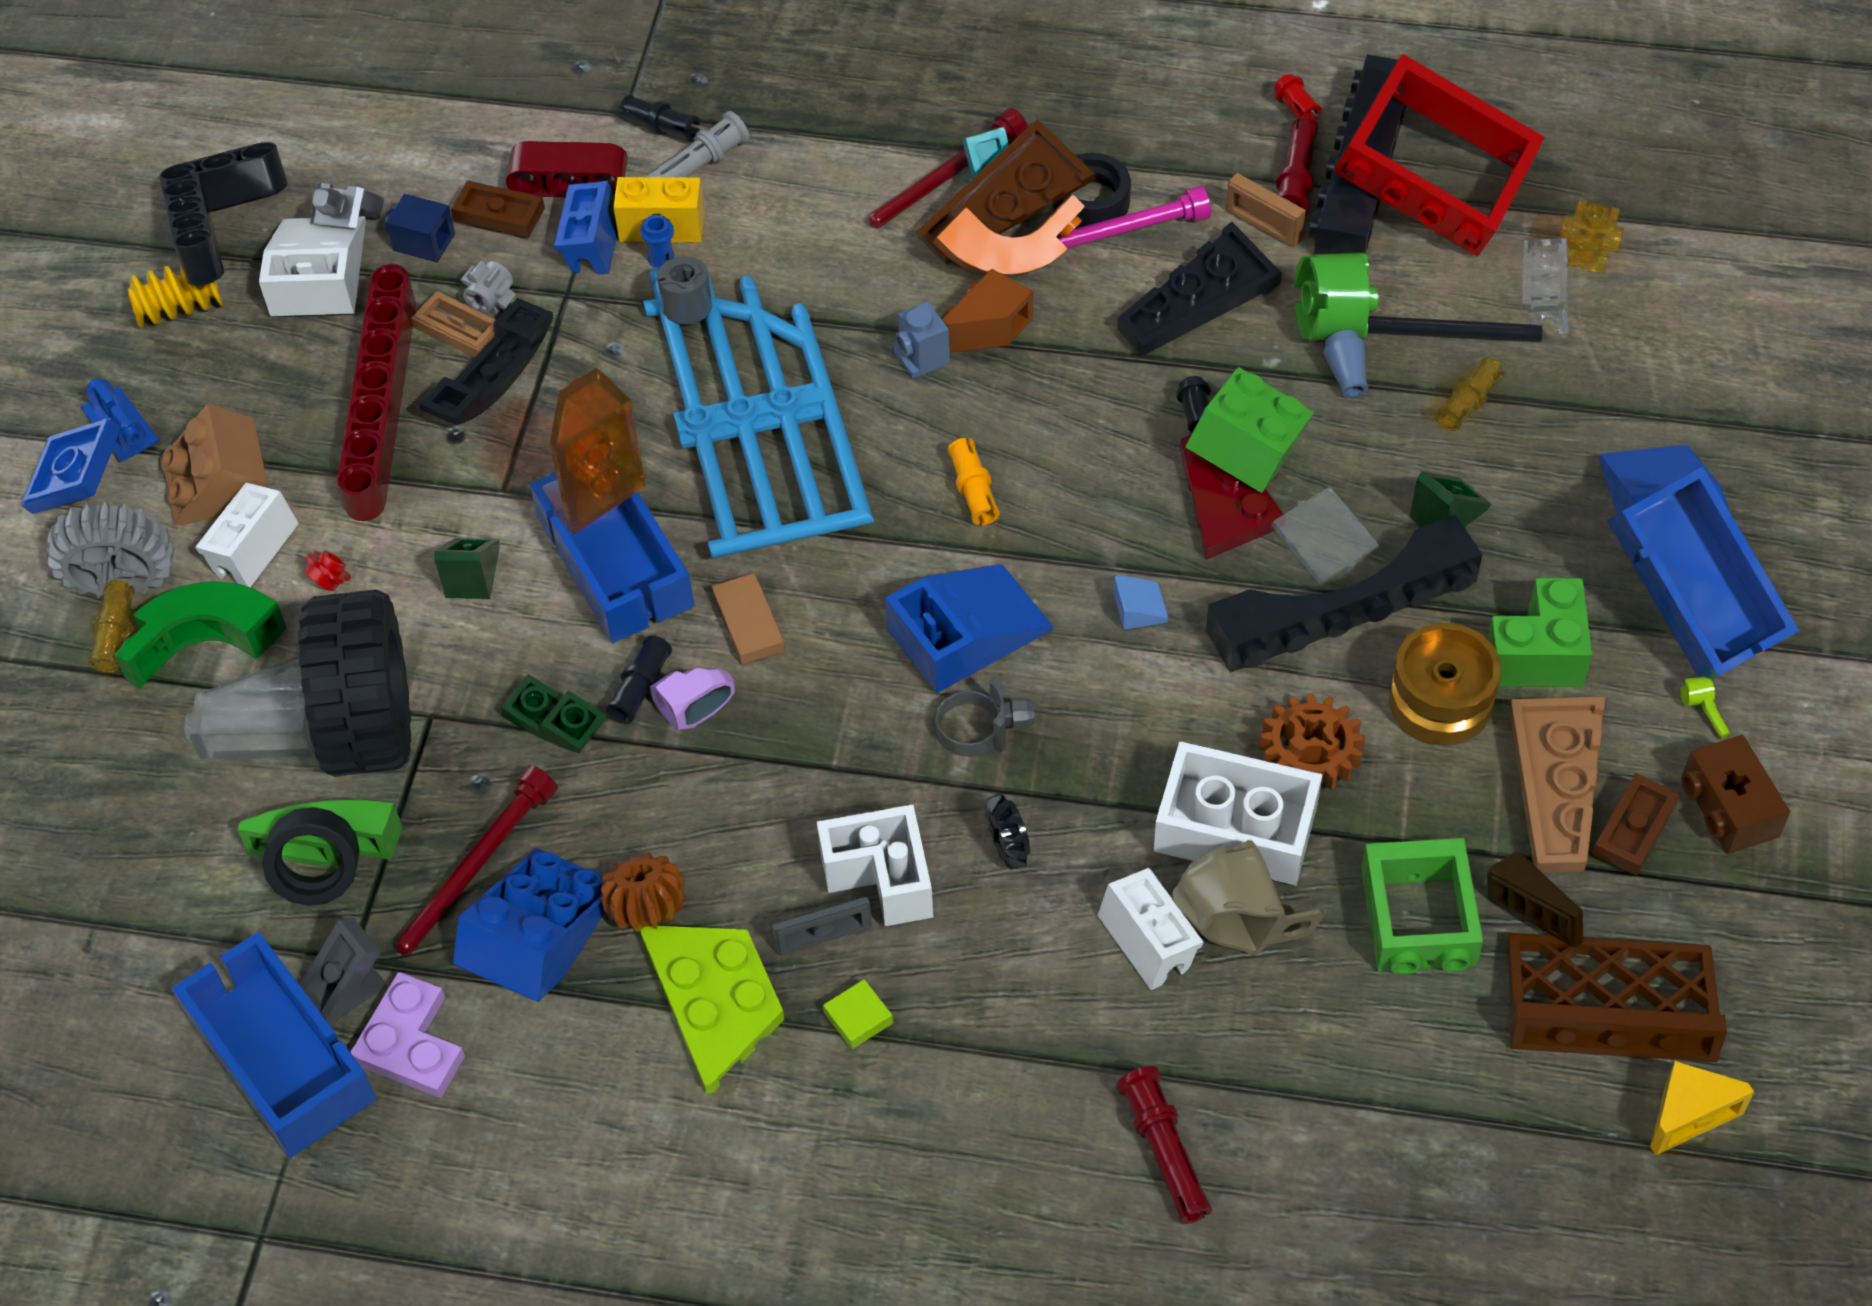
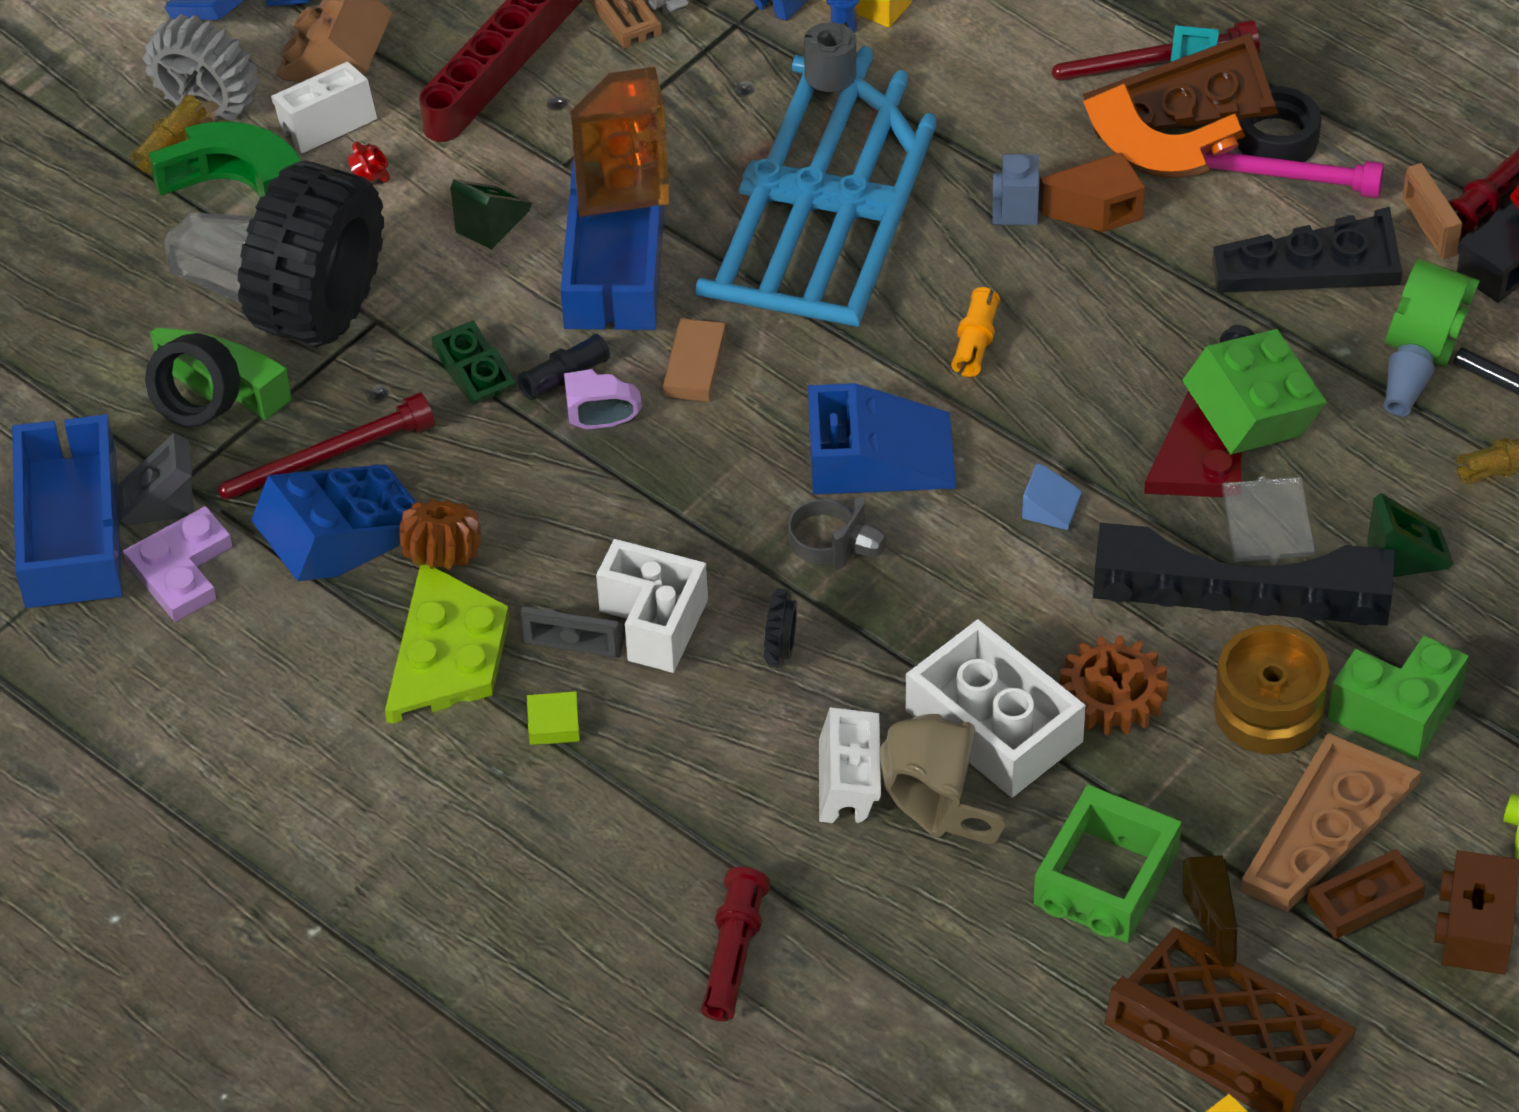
camera: 30 degrees right, 5 degrees down
black slope [419,298,554,425] -> none

